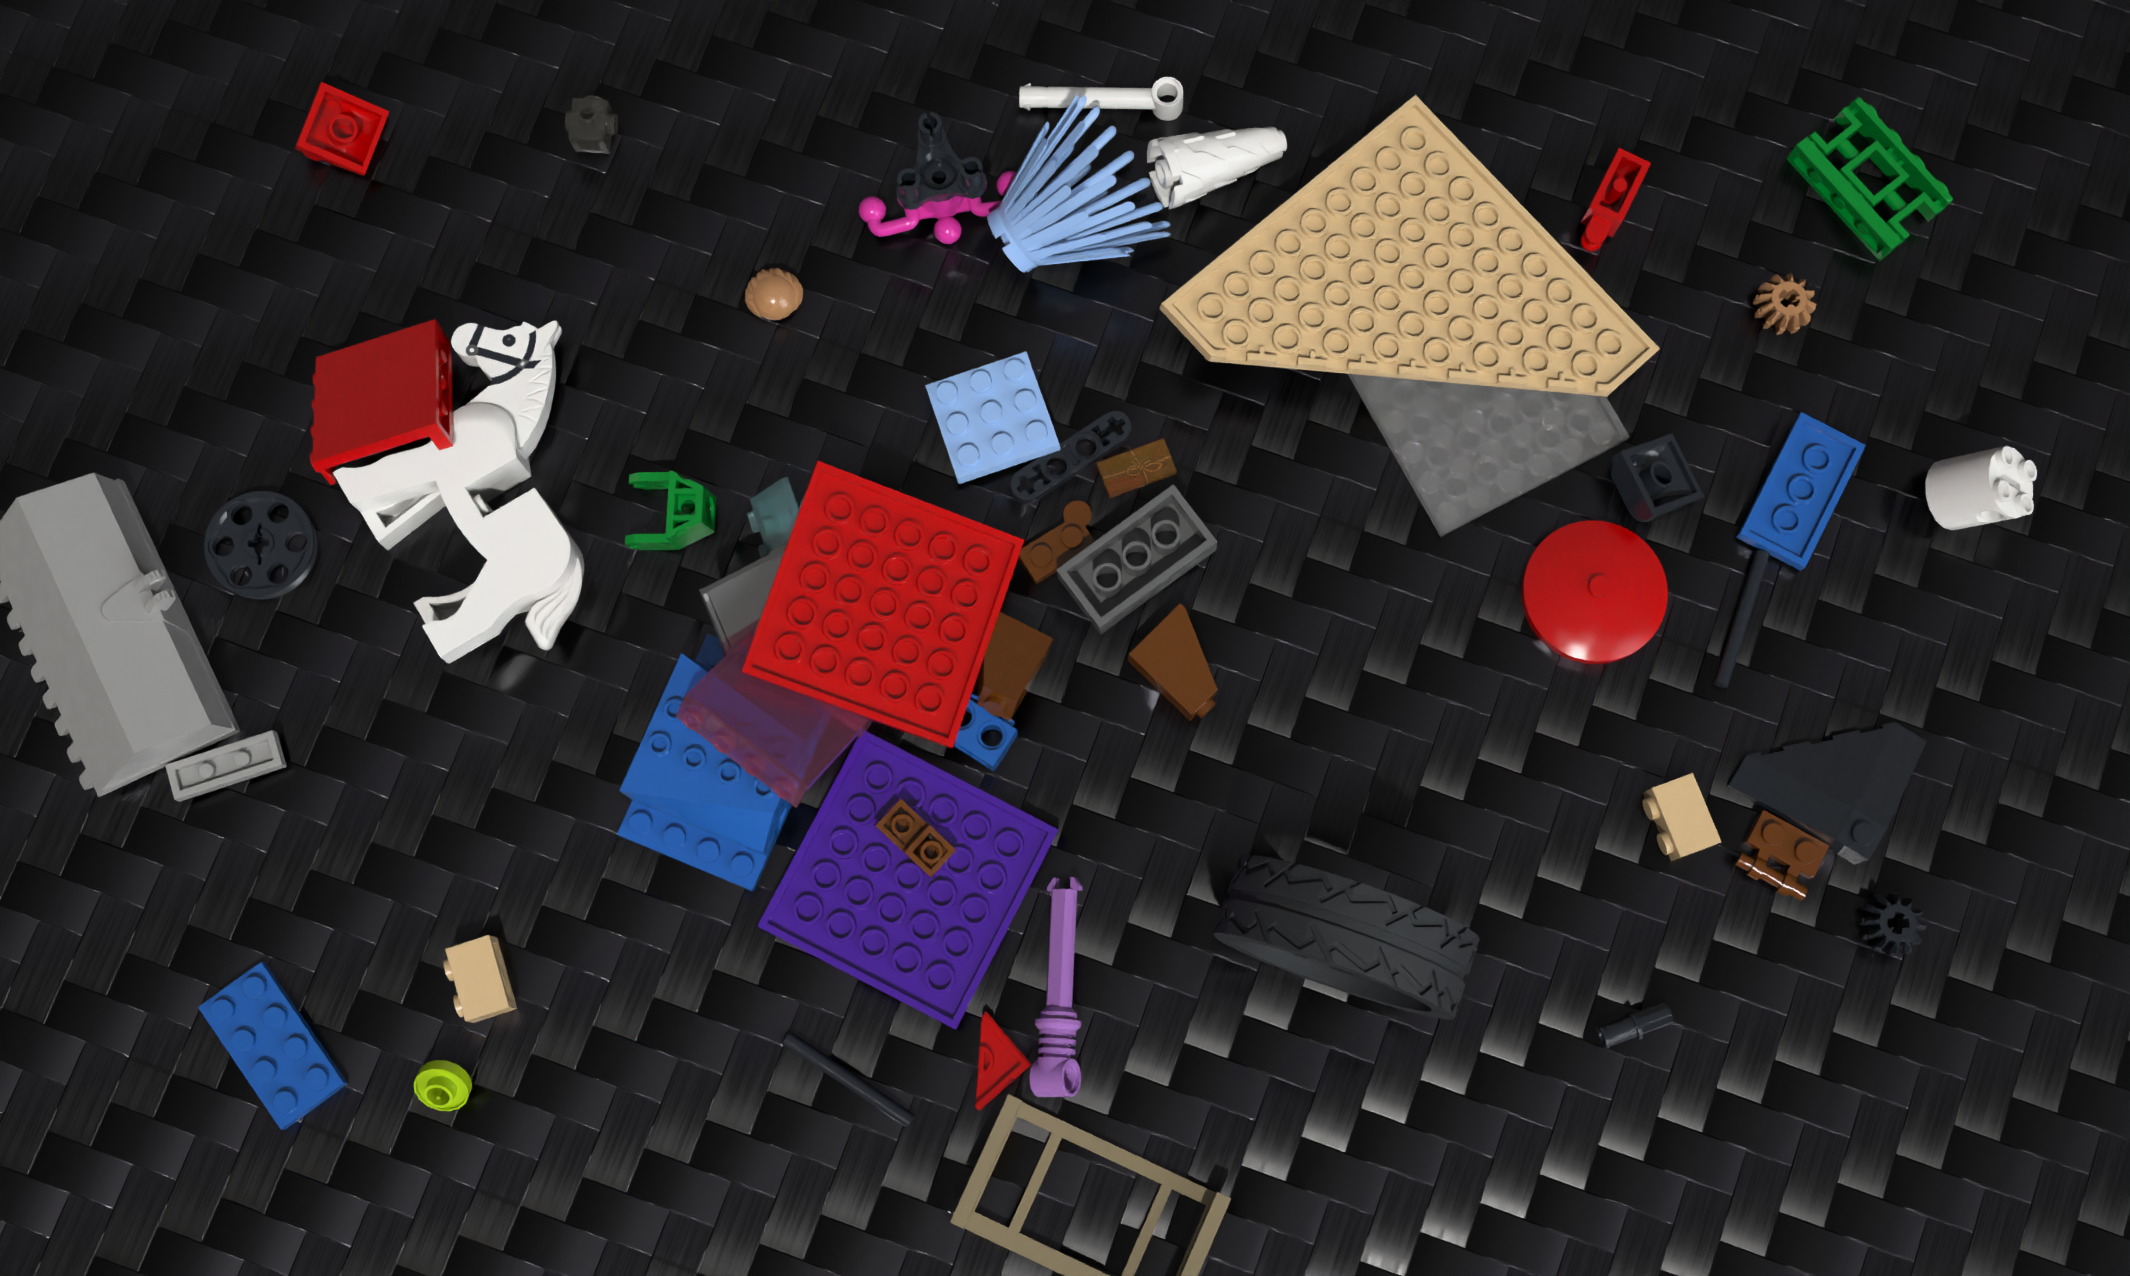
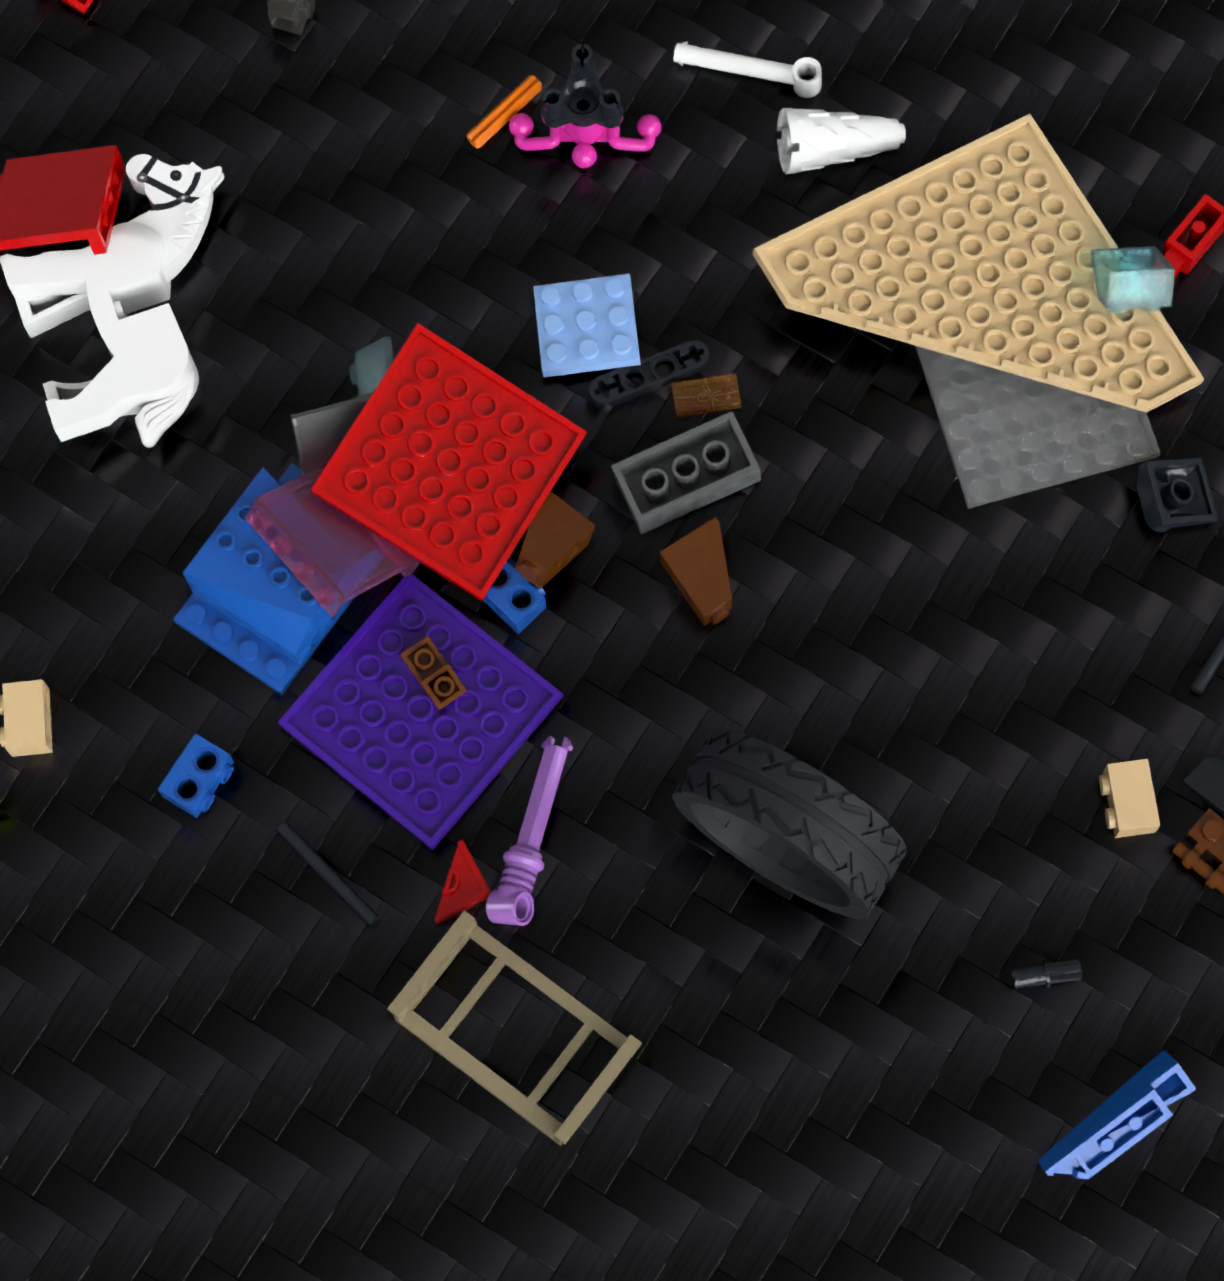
camera: 20 degrees right, 5 degrees down
green piece [625,471,717,550] -> none
medium nougat hair [745,268,803,320] -> none
light blue plant [987,94,1171,273] -> none
reddish brown hinge [1018,501,1095,584] -> none
red dish [1521,520,1668,664] -> none
none -> blue brick [158,733,234,818]
none -> orange axle [467,75,542,148]
none -> blue wedge [1038,1051,1196,1179]
none -> clear light blue slope [1091,246,1175,313]

